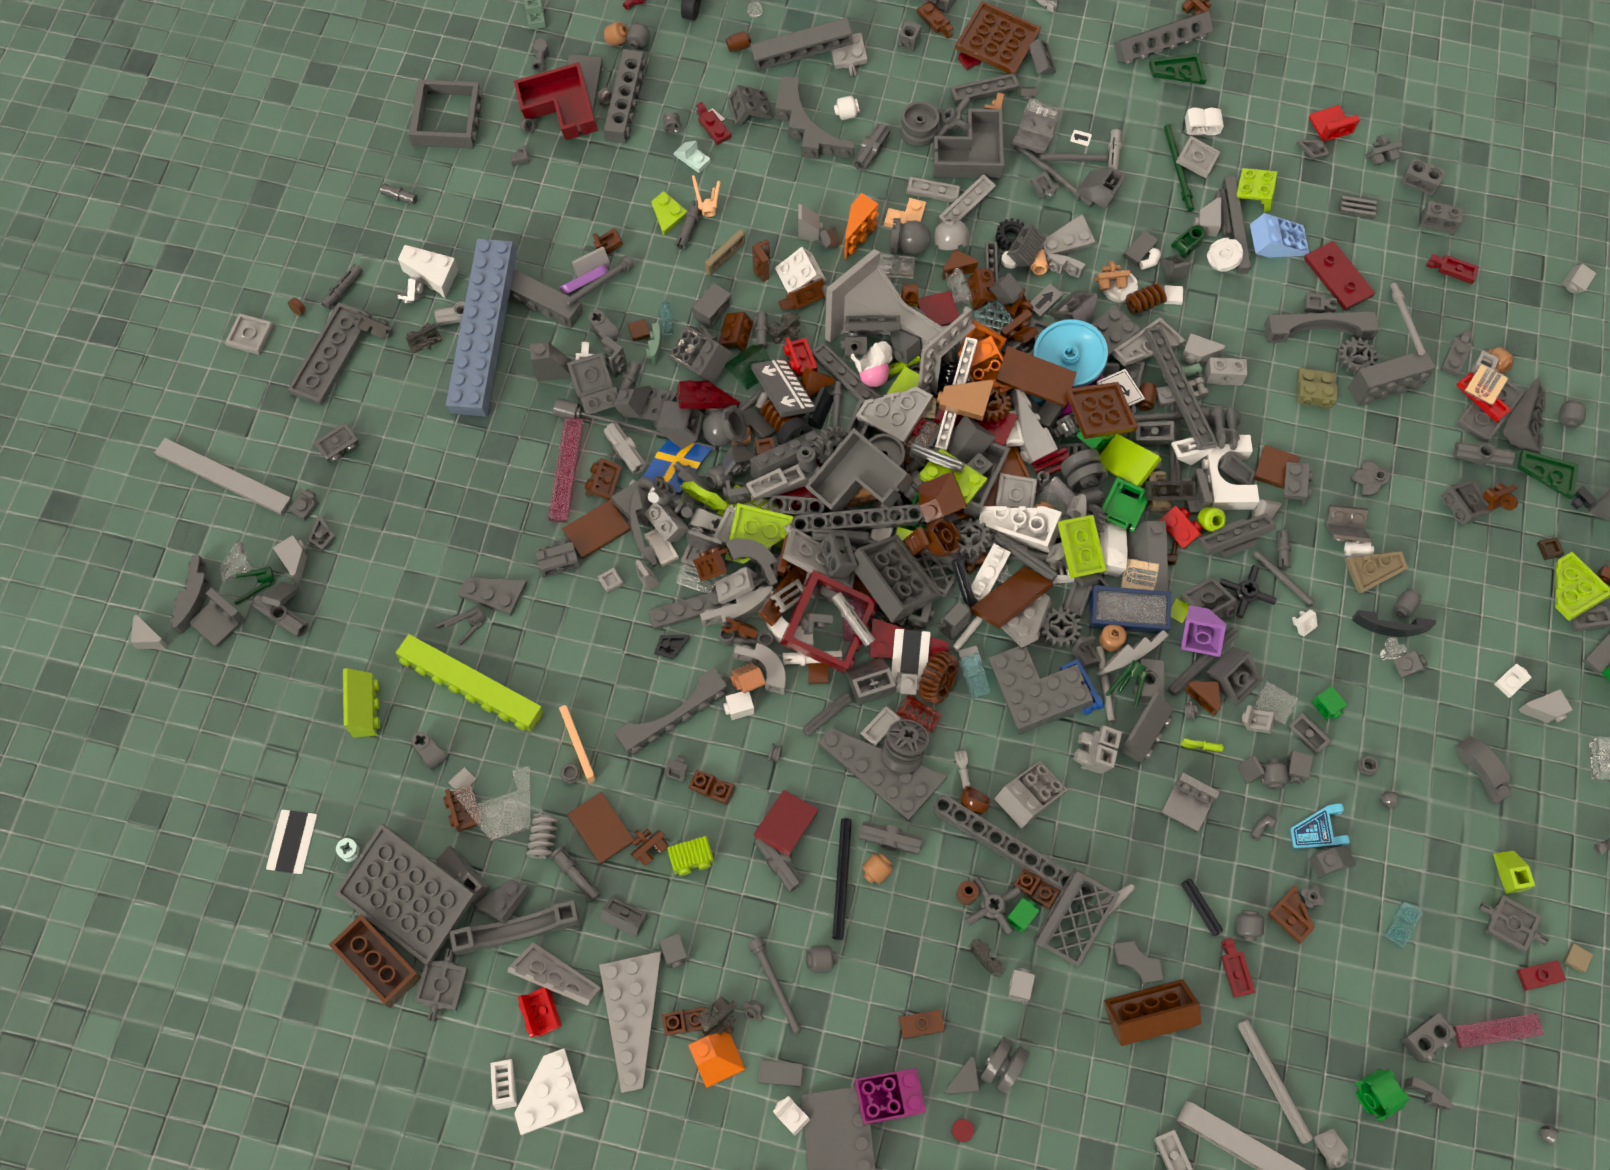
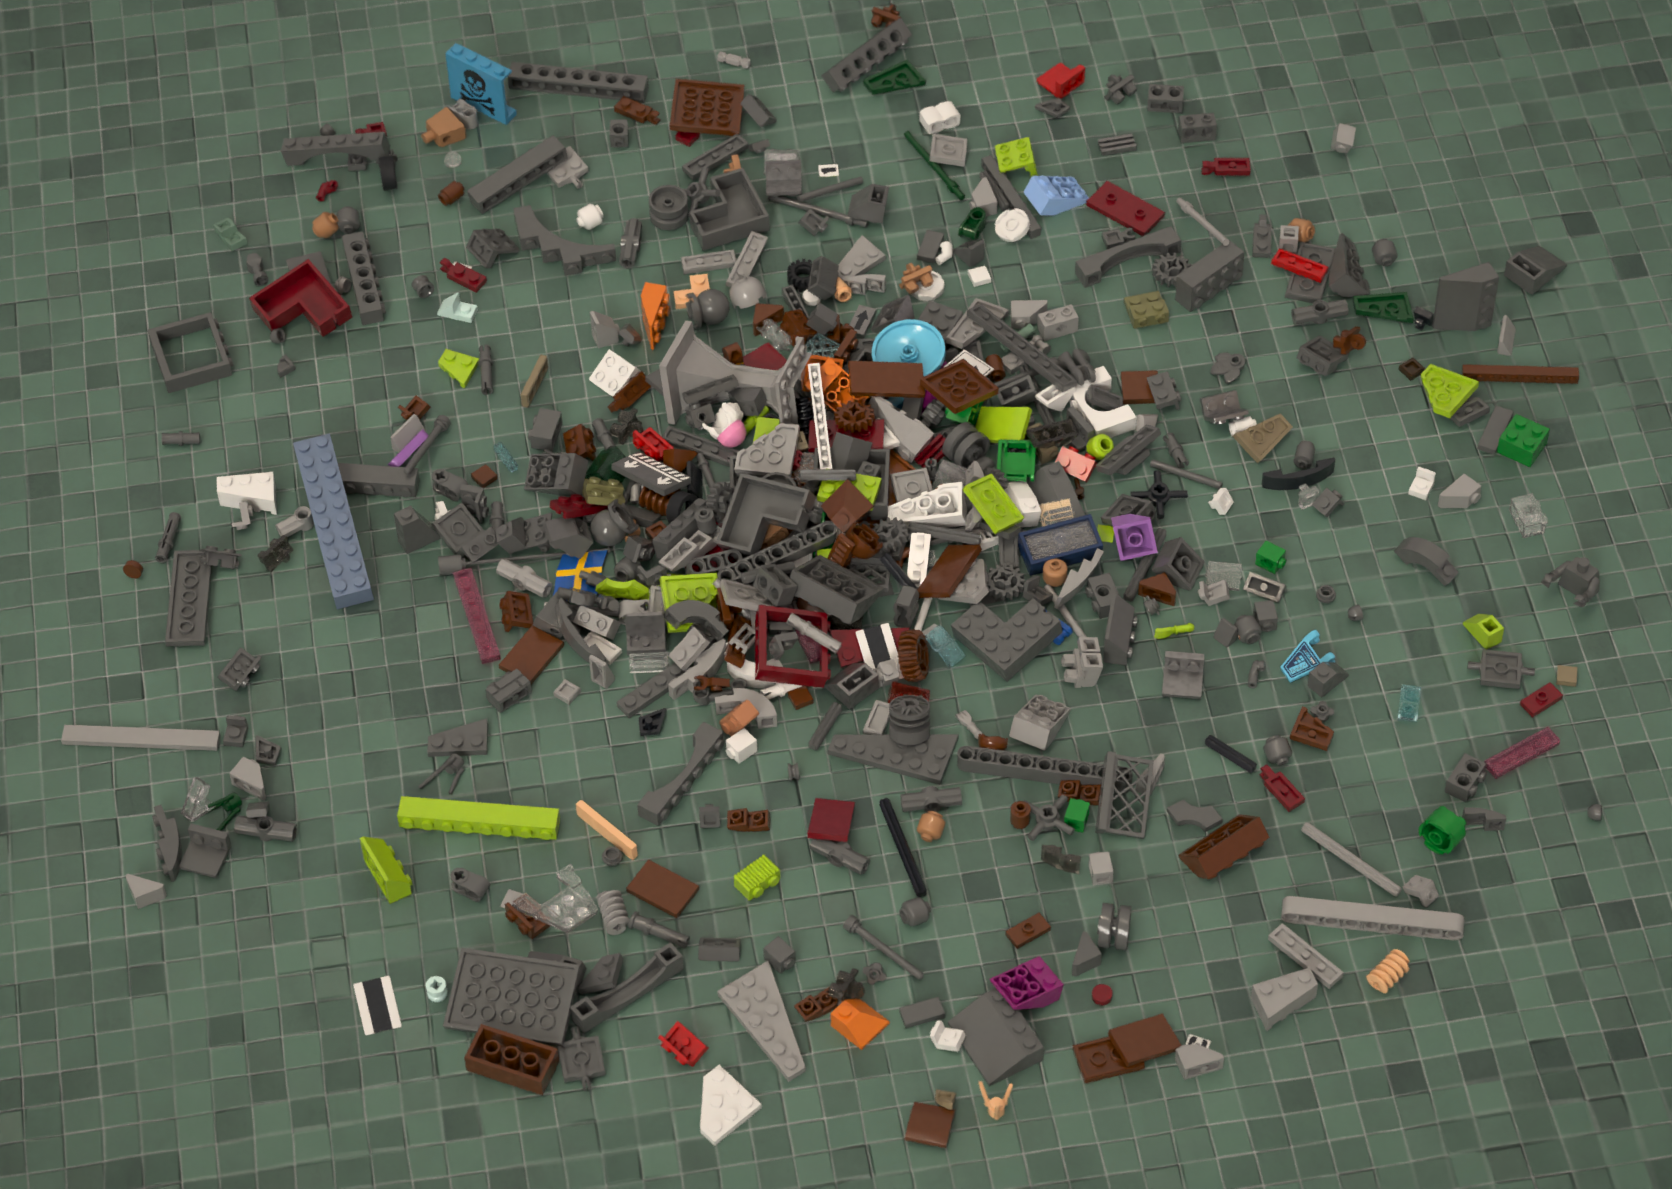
camera: 20 degrees left, 15 degrees down
light grey tile [225,313,274,355] -> none
white slope [490,1059,517,1110] -> none
light grey wing [507,942,601,1006] -> none
reddish brown hips [630,829,668,866] -> none
sand green slope [646,323,661,365] -> none
light nougat plant [692,175,720,217] -> none
reddish brown bracket [693,546,729,582] -> none
reddish brown bracket [752,240,770,282] -> none
clear plate [879,254,915,279] -> none
dark grey bracket [907,601,935,629] -> none
medium nougat slope [937,380,994,421] -> none
reddish brown tile [1012,326,1038,343] -> none
dark green plant [1106,660,1148,707] -> none
light grey pin [1108,129,1122,171] -> none
reddish brown piece [1125,283,1167,315] -> none
piece [1464,363,1509,406] -> none
none -> olive plate [582,477,625,506]

